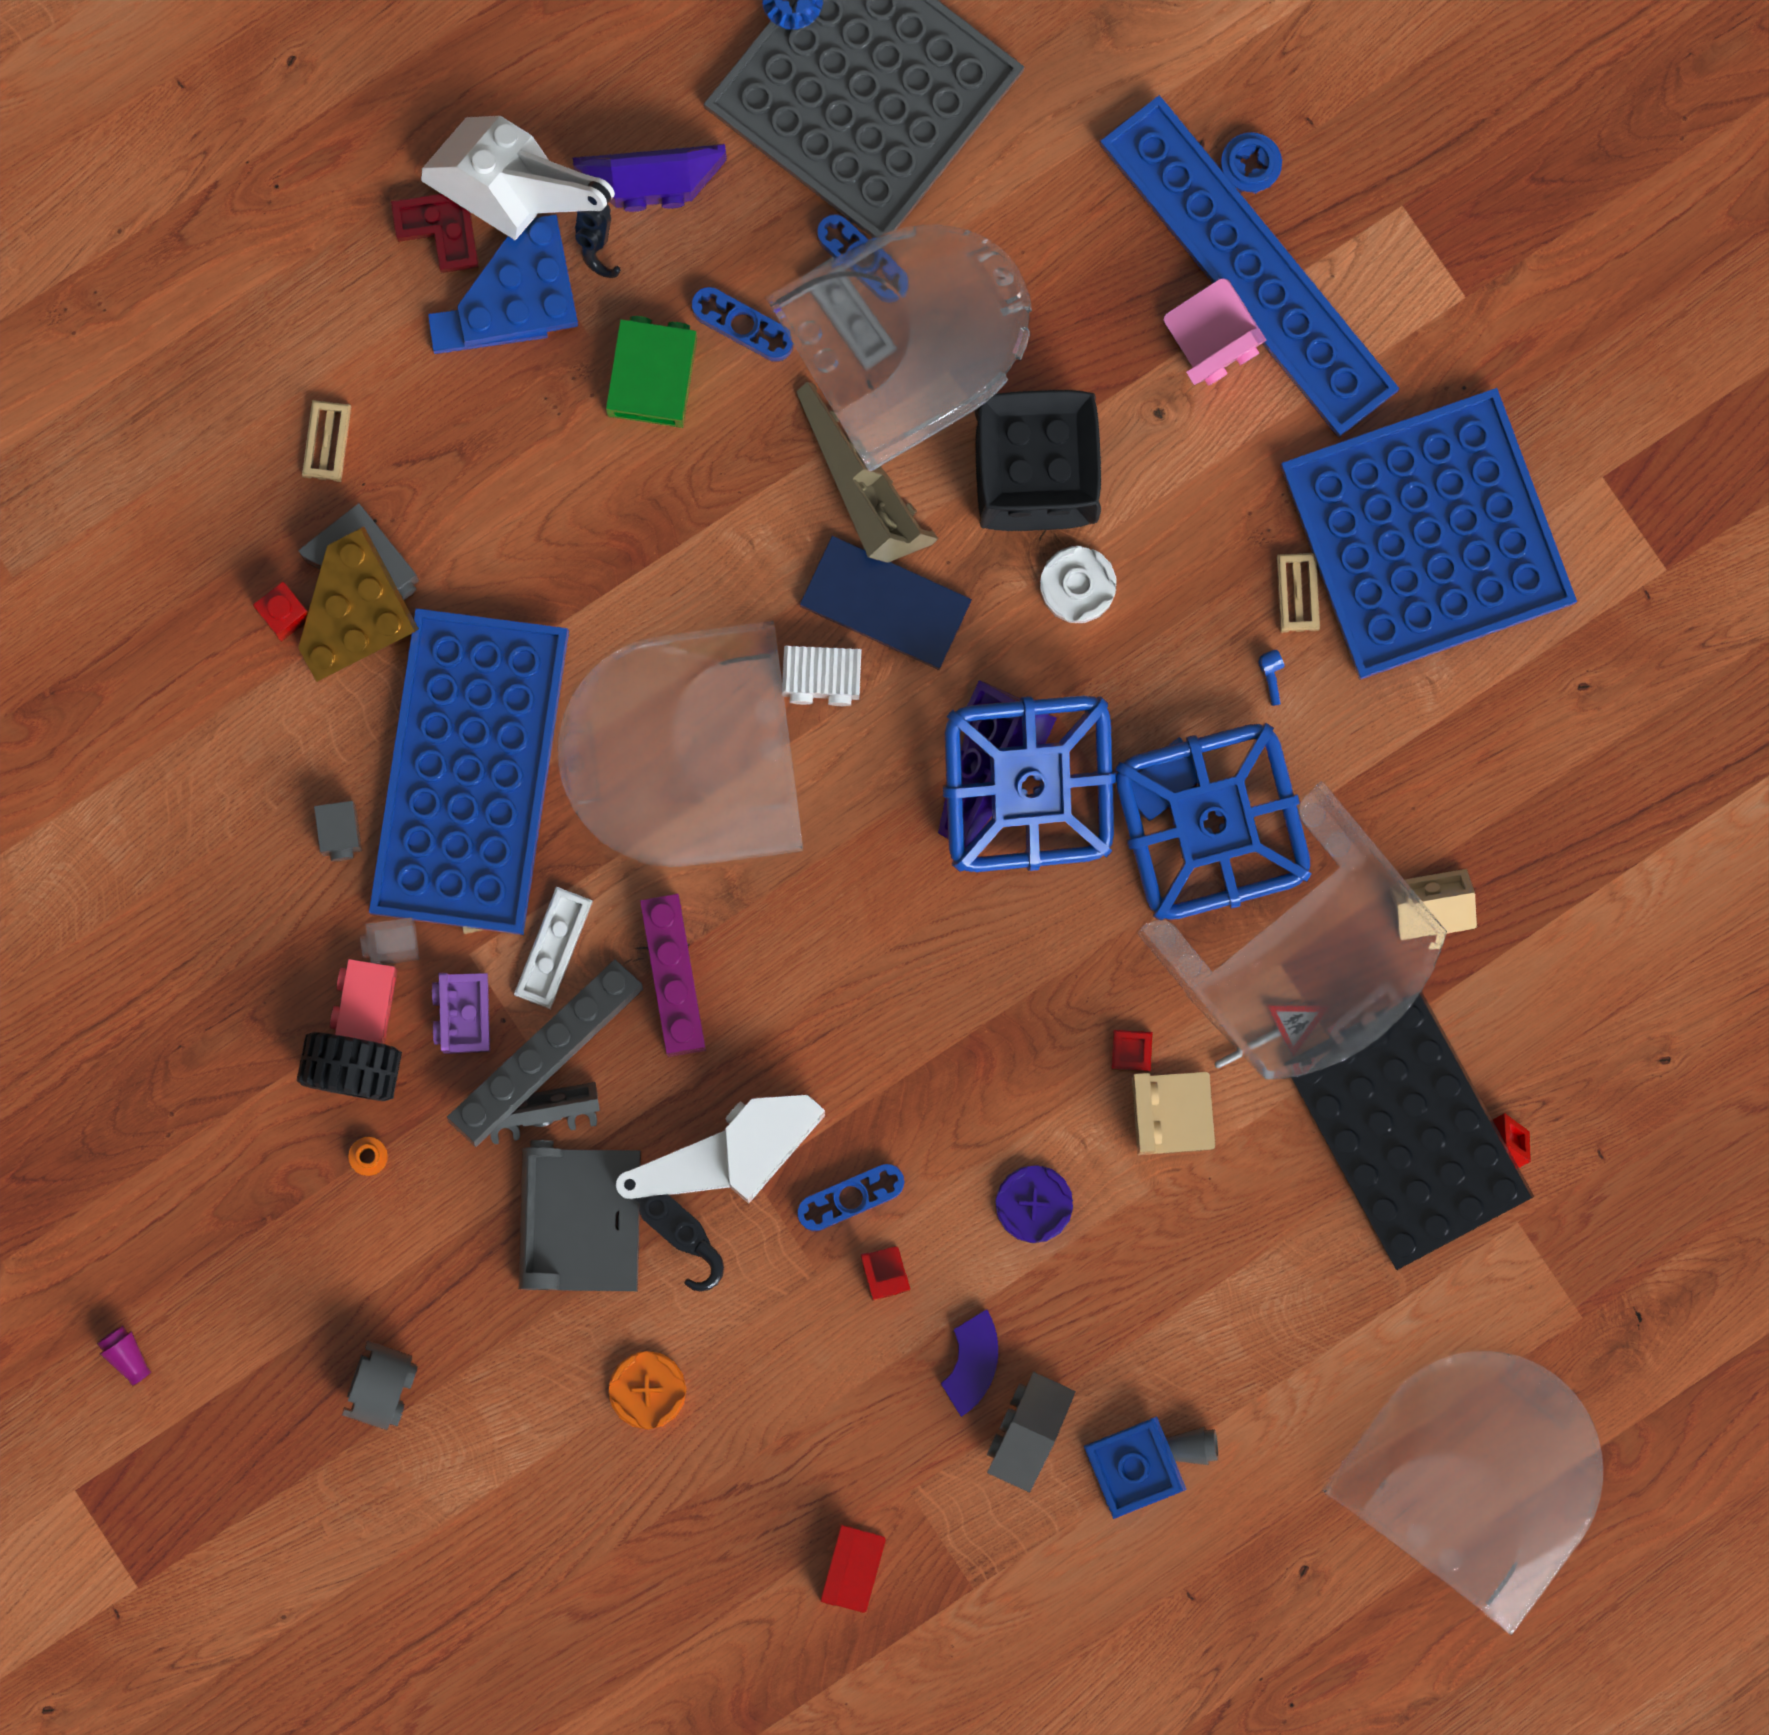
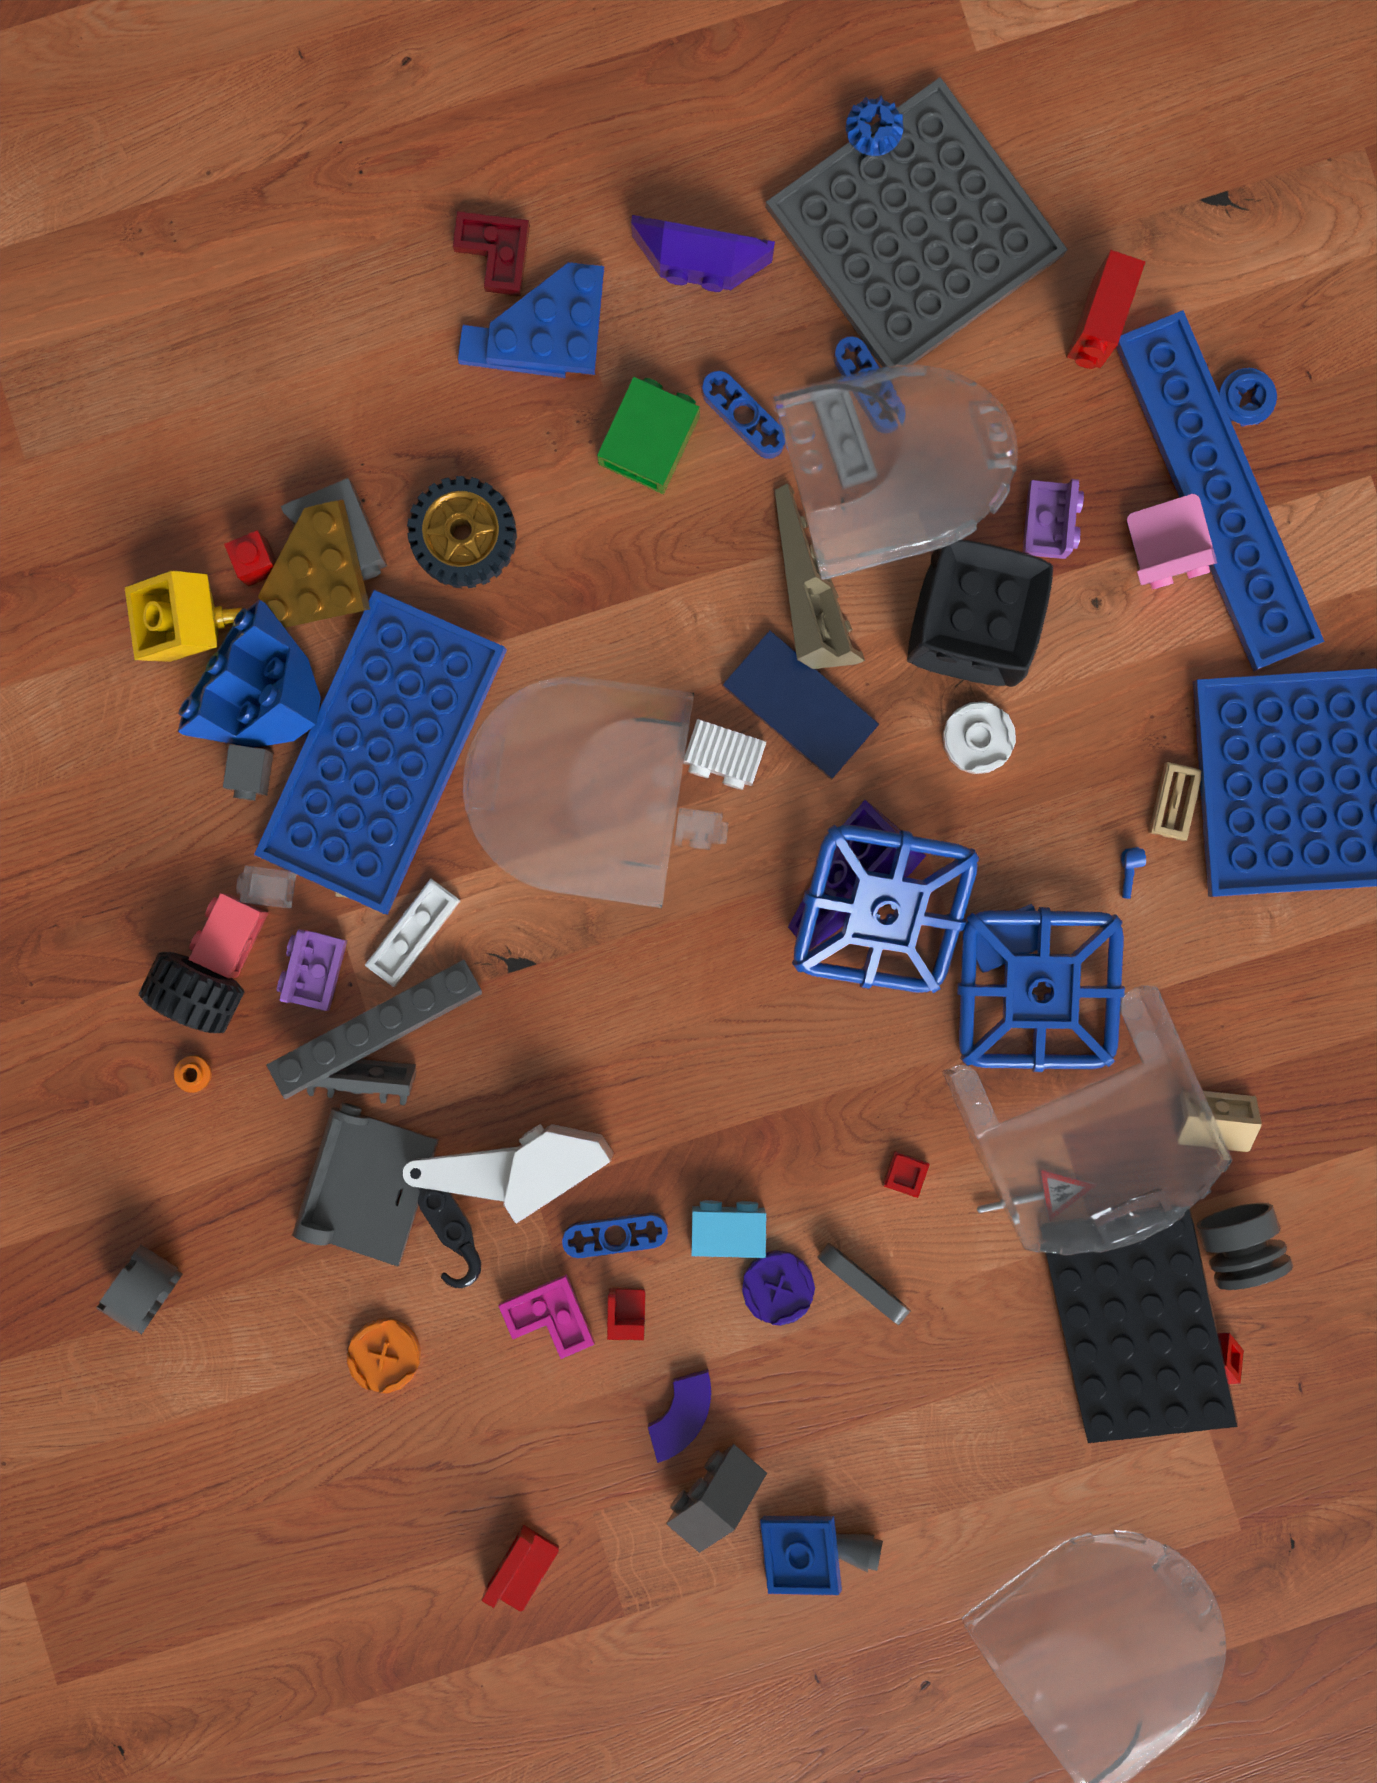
camera: 15 degrees right, 5 degrees up
tan tile [302,400,351,482] -> none
white slope [421,116,621,278] -> none
magenta brick [640,894,706,1057] -> none
tan bracket [1132,1072,1215,1155] -> none
none -> yellow piece [125,571,242,662]
none -> blue brick [178,599,321,748]
none -> wheel [407,476,517,588]
none -> dark pink plate [498,1274,595,1359]
none -> clear brick [674,808,729,850]
none -> medium azure brick [691,1200,766,1258]
none -> dark grey beam [817,1243,911,1325]
none -> medium lavender bracket [1022,479,1084,559]
none -> red brick [1067,250,1146,369]
none -> dark grey wheel [1196,1203,1293,1290]

